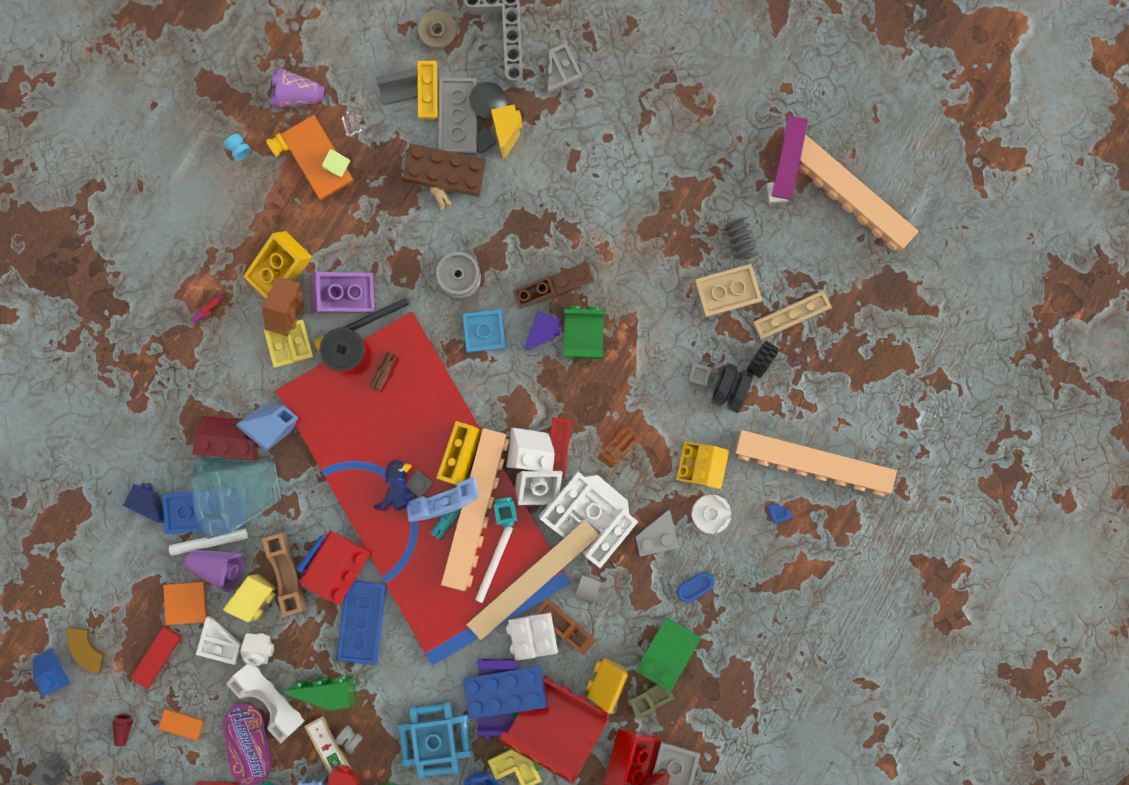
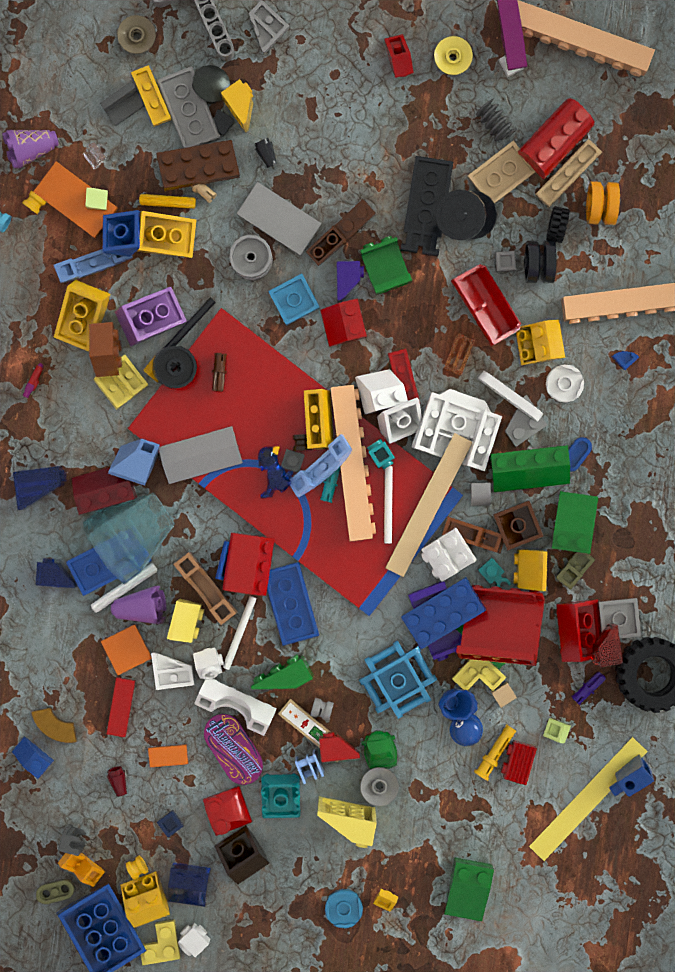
camera: 20 degrees left, 5 degrees up
none -> clear blue slope [13,466,66,510]
none -> medium blue slope [53,249,133,283]
none -> blue slope [103,210,140,257]
none -> yellow slope [137,211,196,258]
none -> yellow axle [139,194,196,209]
none -> light grey slope [159,426,243,484]
none -> white bar [223,596,257,670]
none -> light grey tile [237,182,322,256]
none -> black cone [255,138,277,168]
none -> dark brown wheel [292,434,312,451]
none -> red slope [320,298,367,347]
none -> red slope [384,34,414,78]
none -> black hinge [400,156,453,257]
none -> light yellow dish [434,36,473,75]
none -> black piece [435,189,498,240]
none -> red container [451,264,521,347]
none -> white beam [478,371,543,422]
none -> teal plate [478,557,511,590]
none -> green slope [490,445,570,492]
none -> reddish brown slope [493,500,544,551]
none -> red container [518,98,595,180]
none -> light orange wheel [586,181,620,225]

